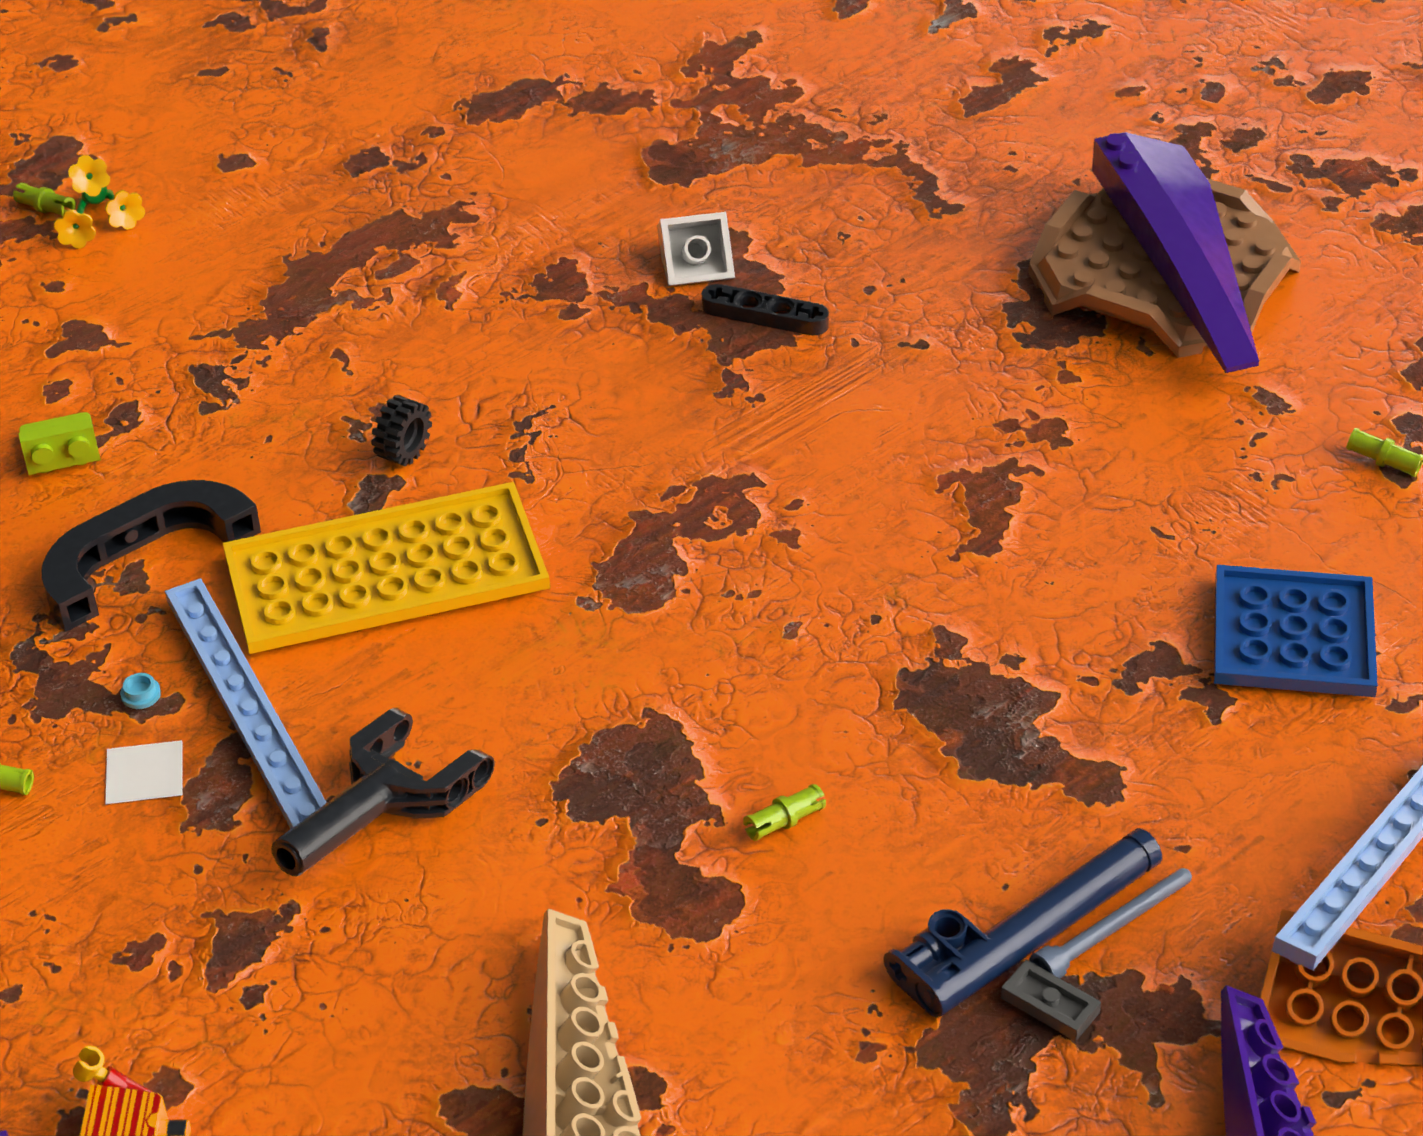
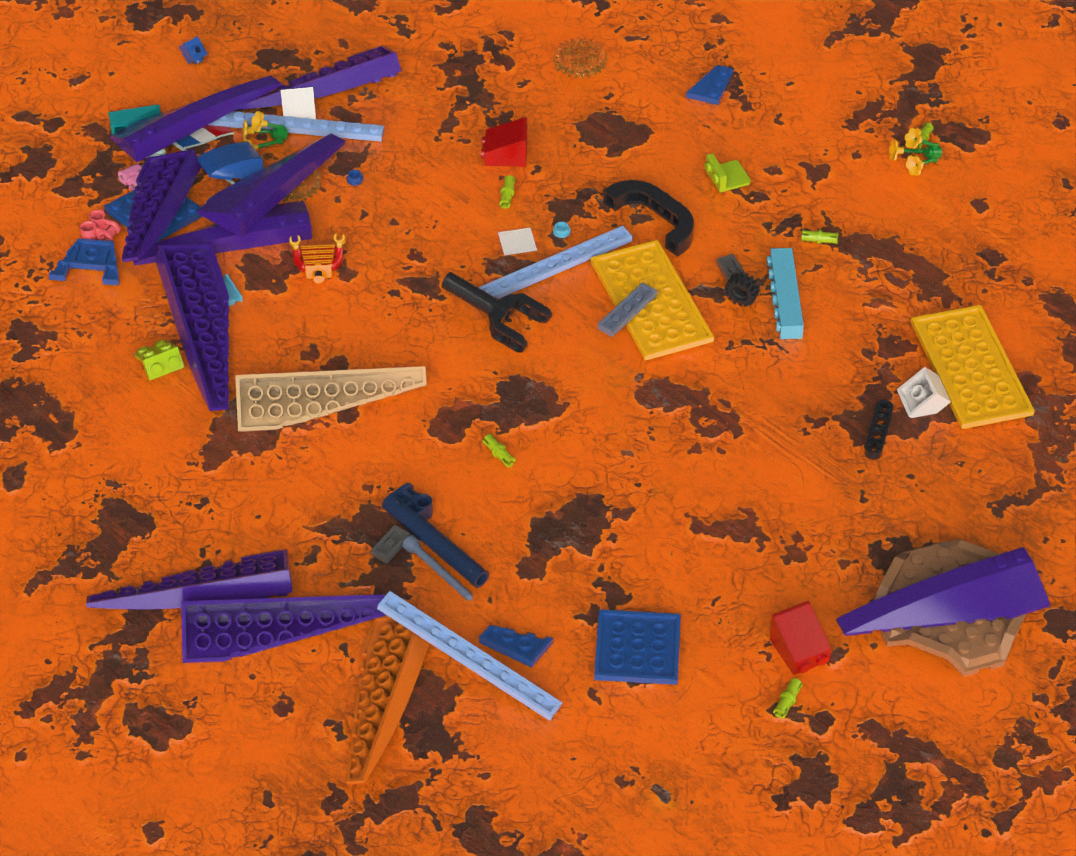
camera: 85 degrees right, 5 degrees up
none -> blue wing [479,625,553,668]
none -> sand blue plate [598,282,657,337]
none -> dark grey plate [716,254,745,282]
none -> medium azure brick [766,248,804,339]
none -> red slope [770,601,831,675]
none -> lime pin [801,230,839,244]
none -> yellow plate [911,305,1035,429]

